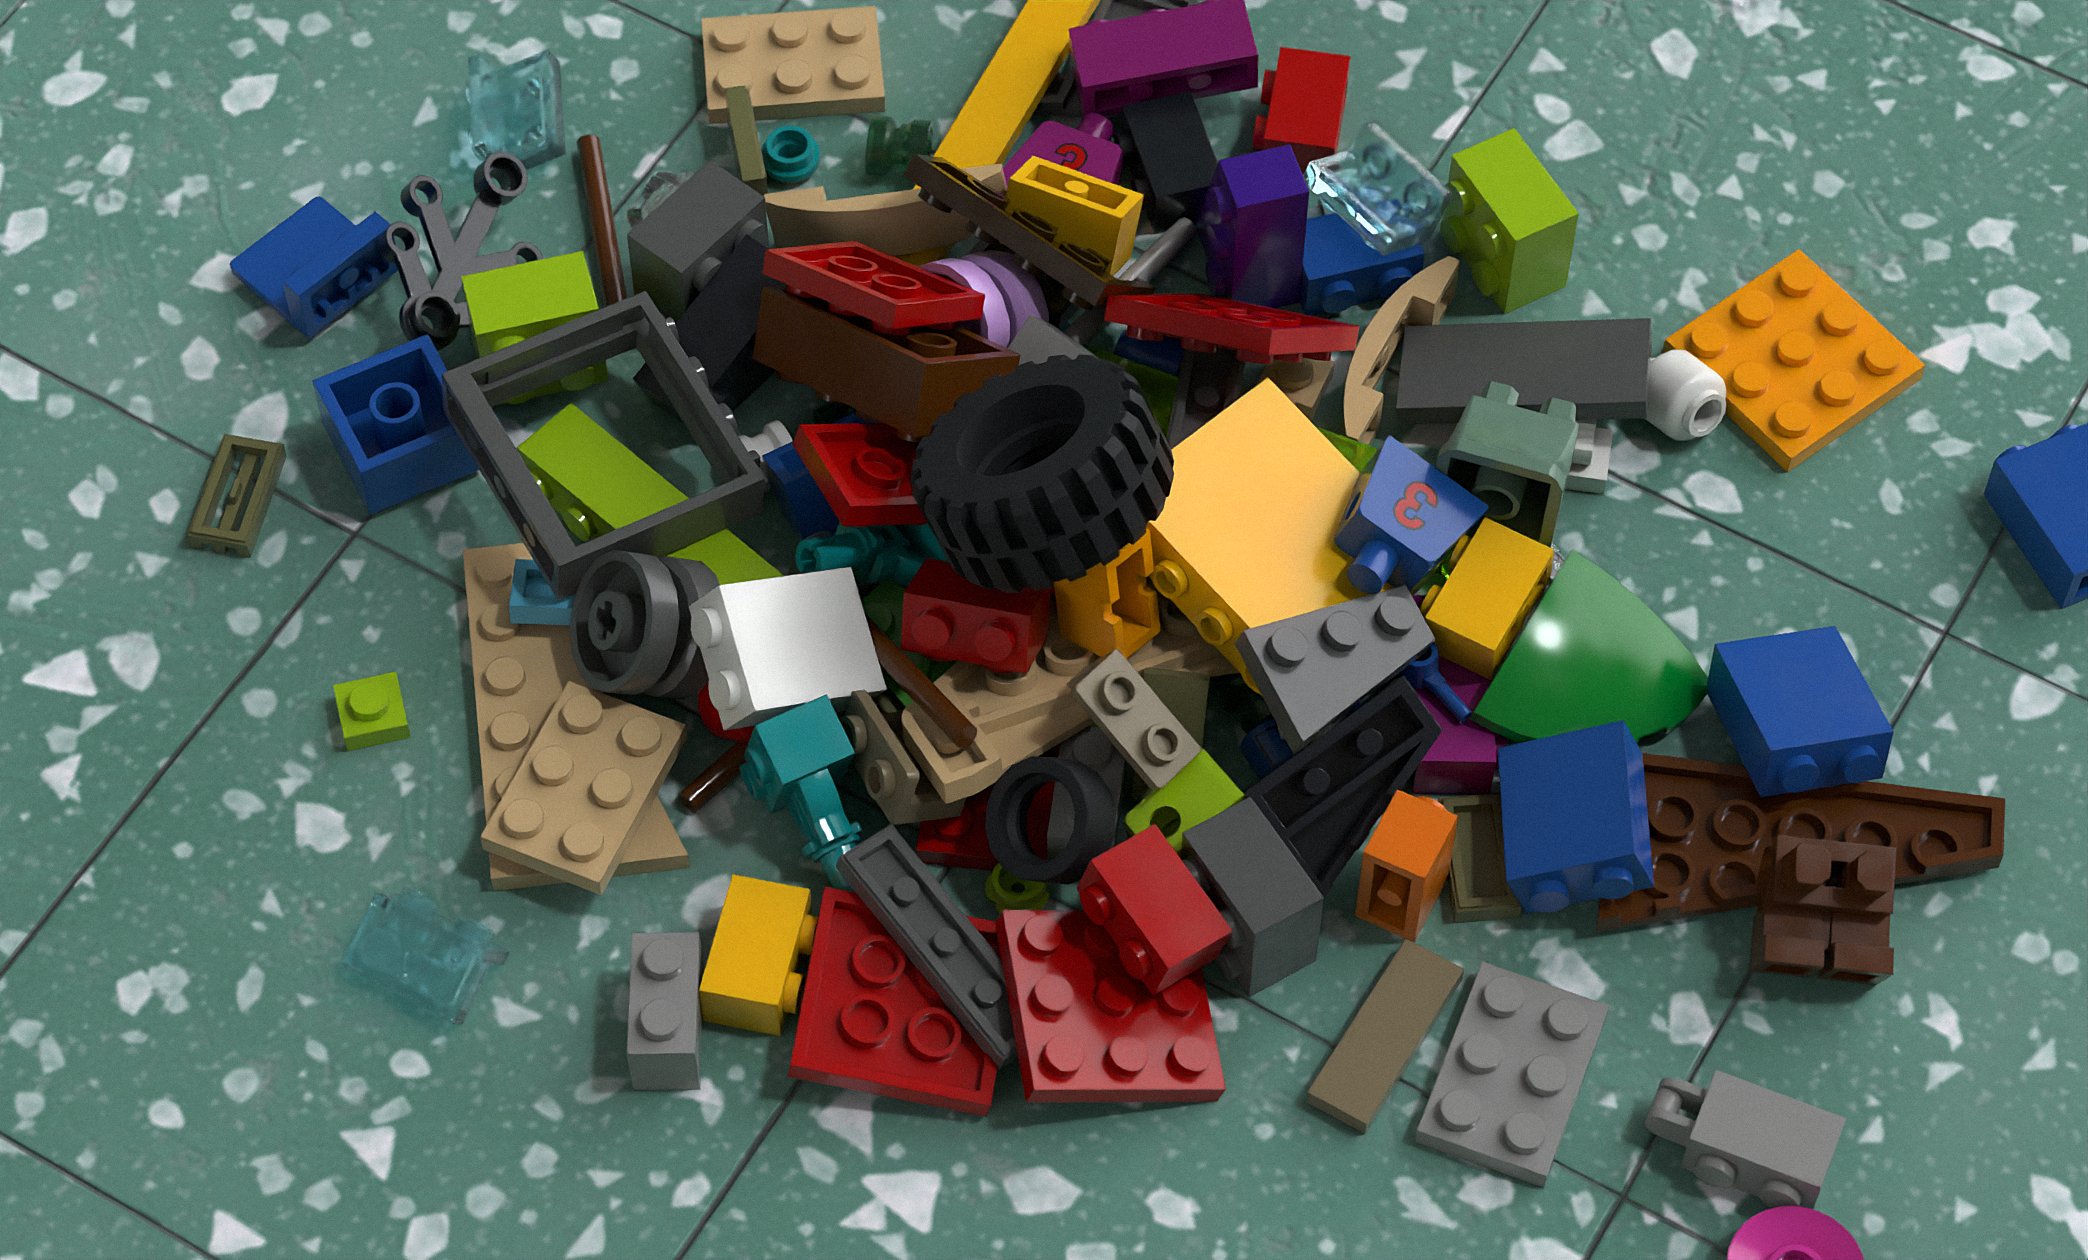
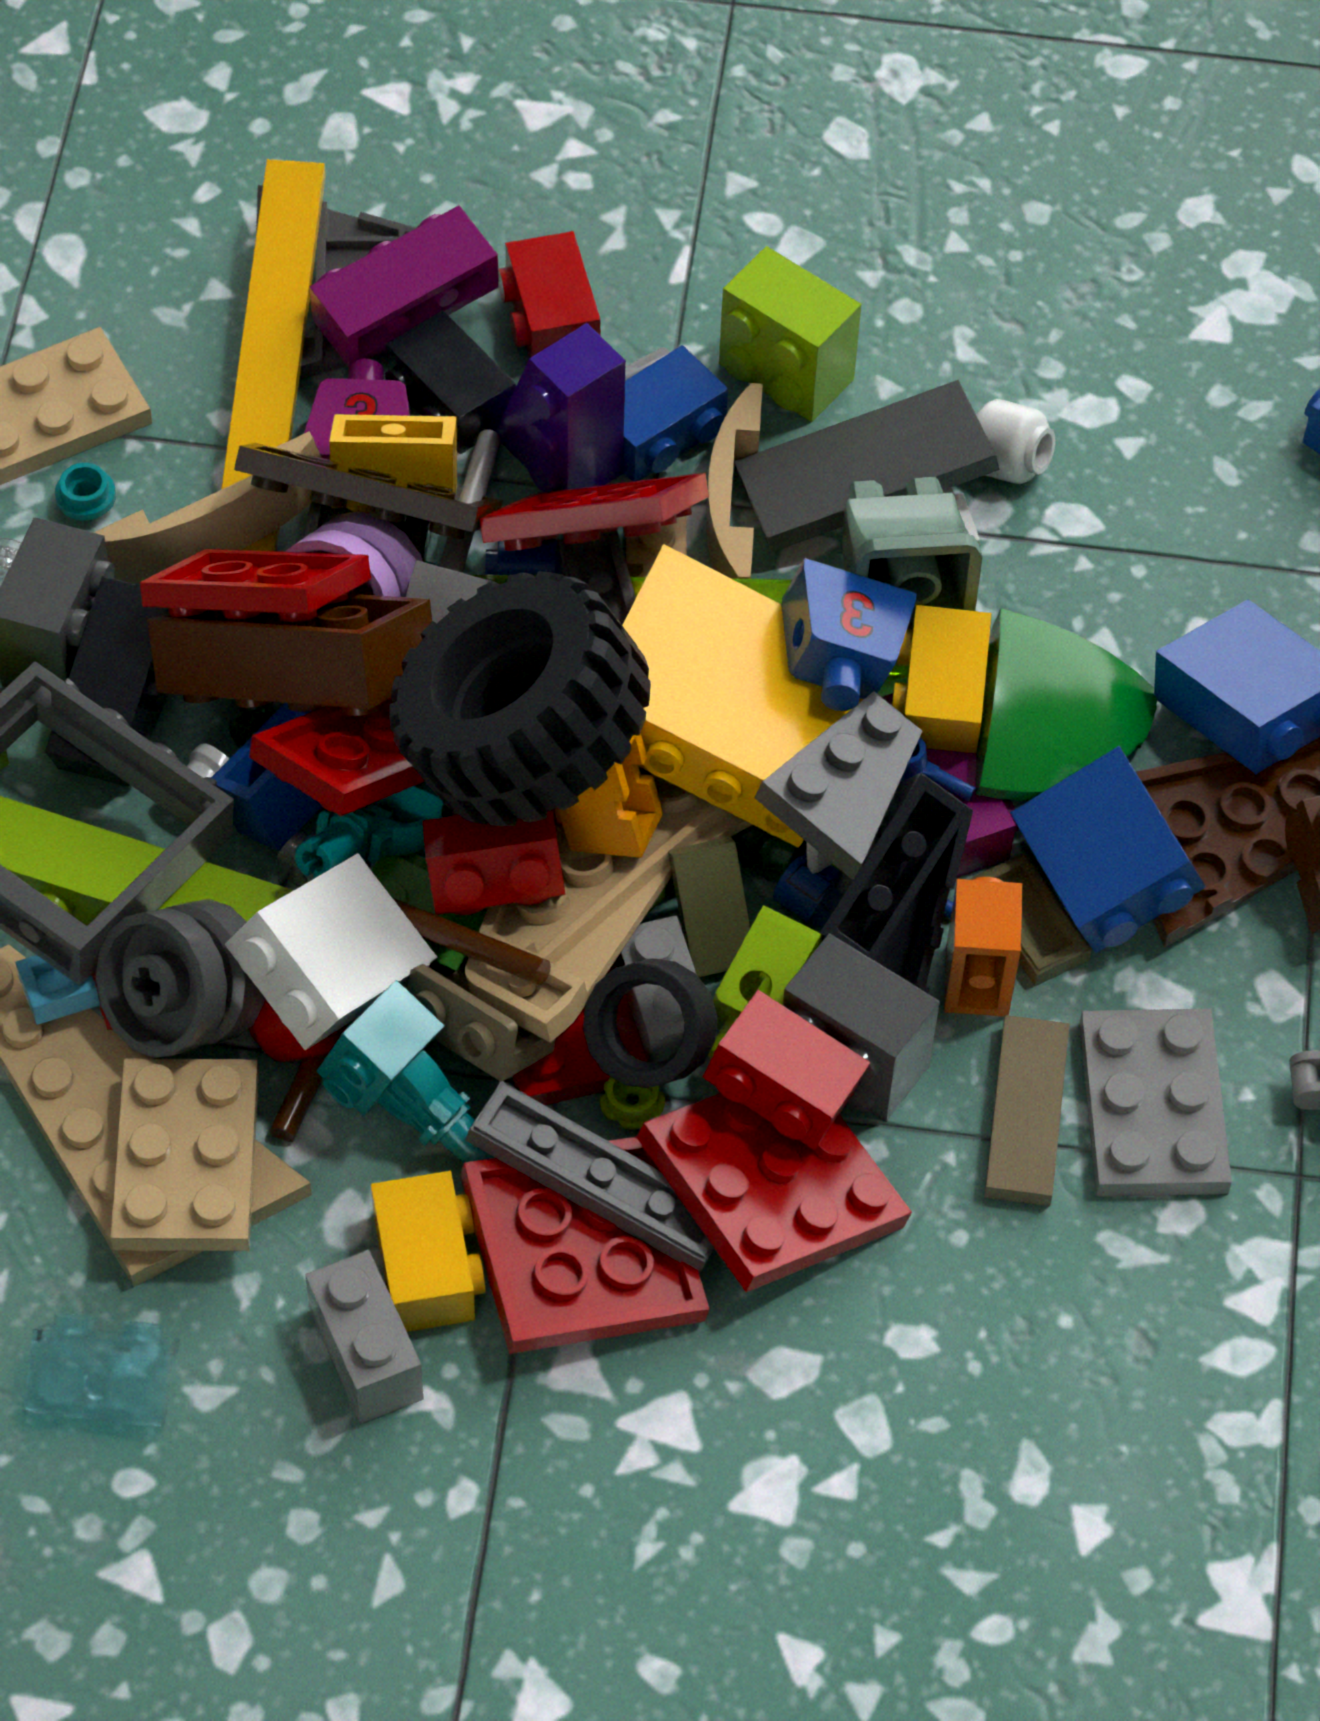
camera: 25 degrees left, 0 degrees up
olive tile [725,85,768,215] -> none
clear green wheel [865,115,933,176] -> none
dark tan bracket [1067,648,1202,791] -> none
clear light blue bracket [1303,122,1452,256] -> none
light orange plate [1662,249,1925,473] -> none

